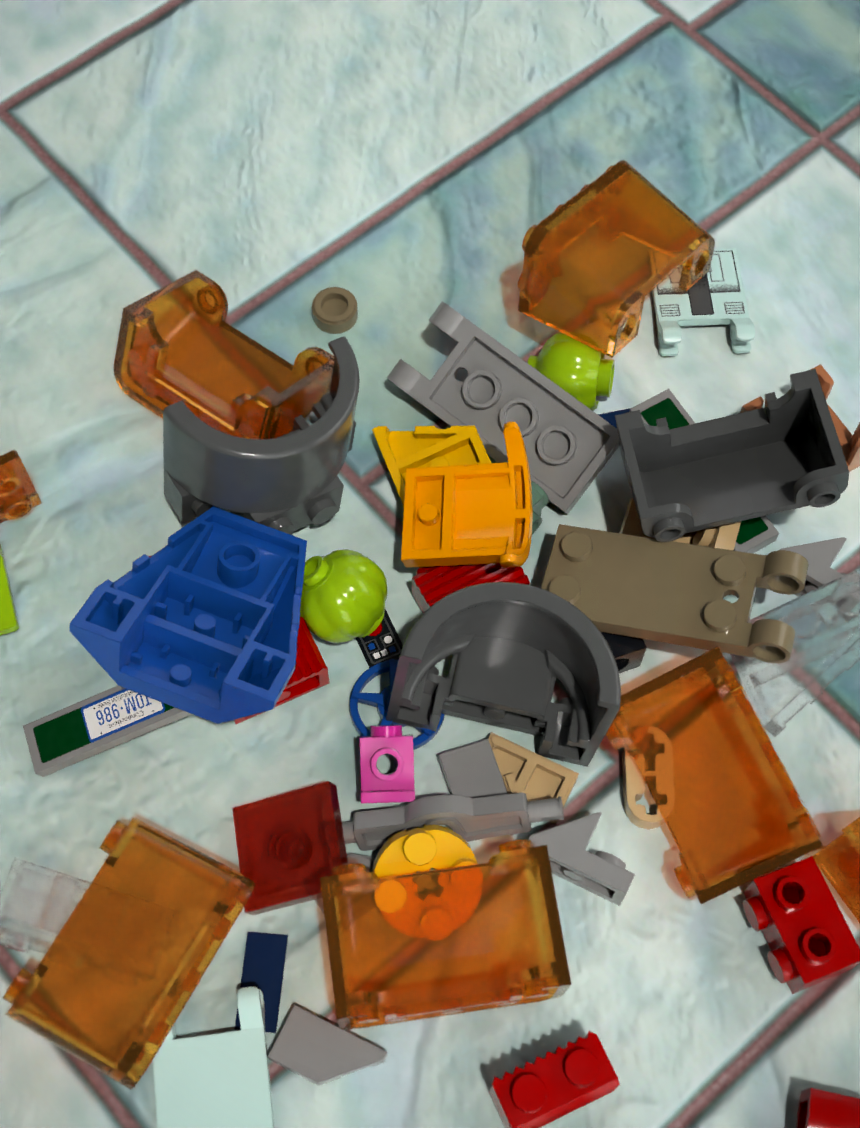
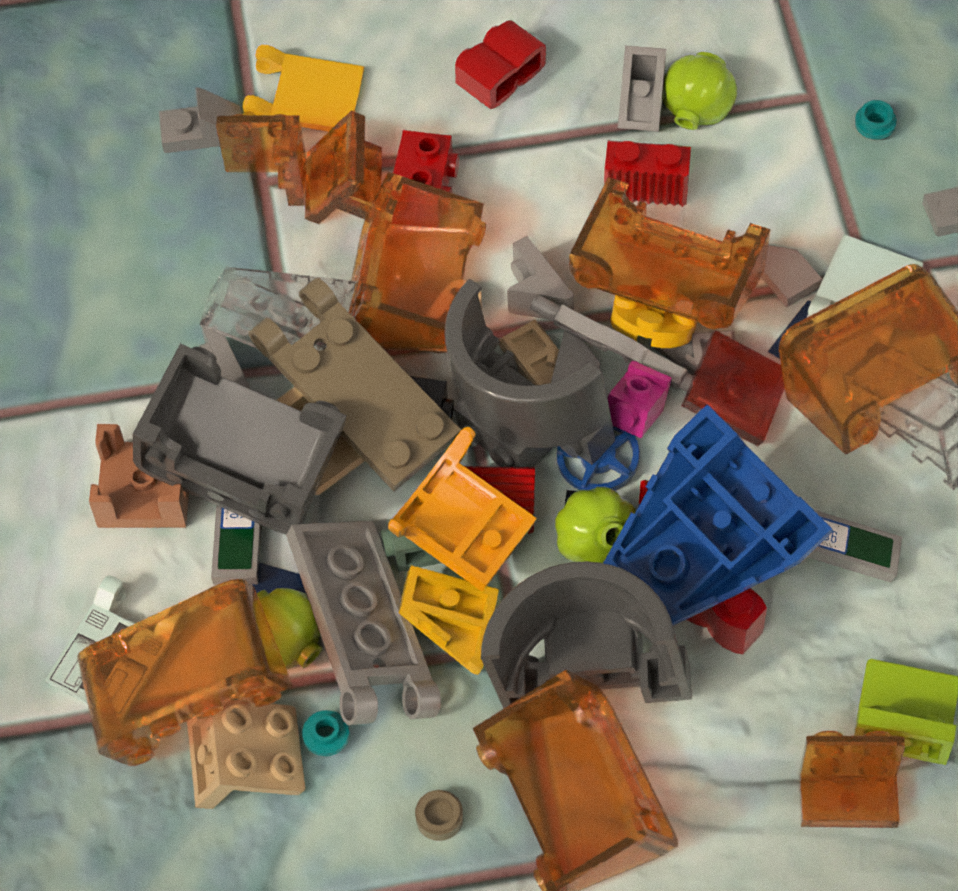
camera: 145 degrees left, 5 degrees down
none -> tan bracket [187,697,305,809]
none -> teal plate [302,710,350,757]

